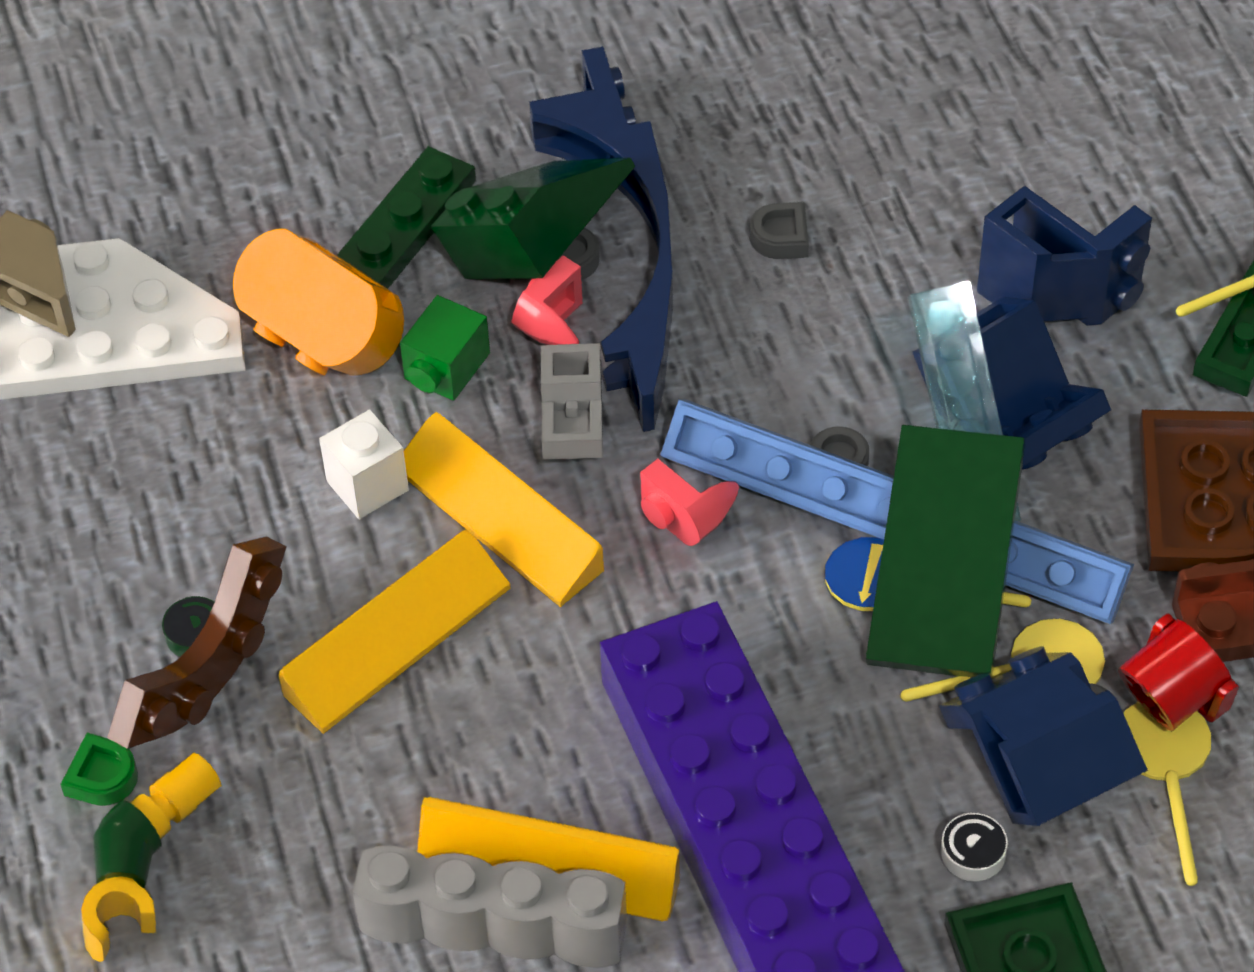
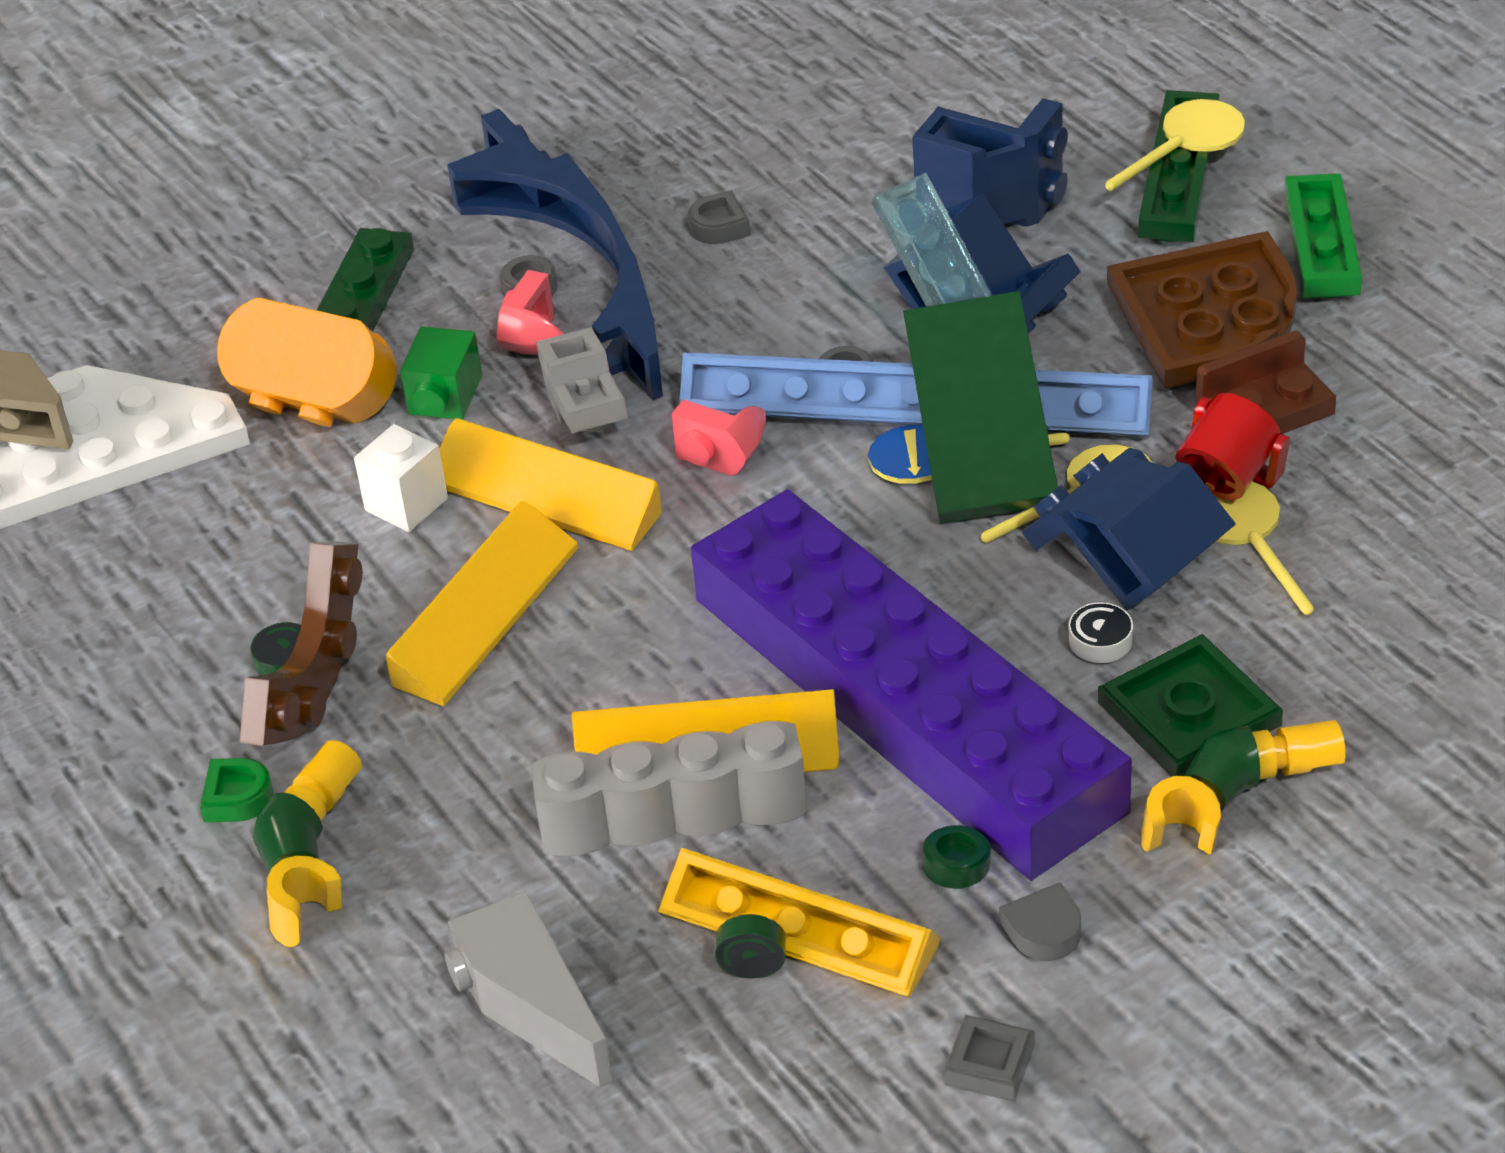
camera: 15 degrees left, 10 degrees down
dark green slope [431,157,635,279] -> none

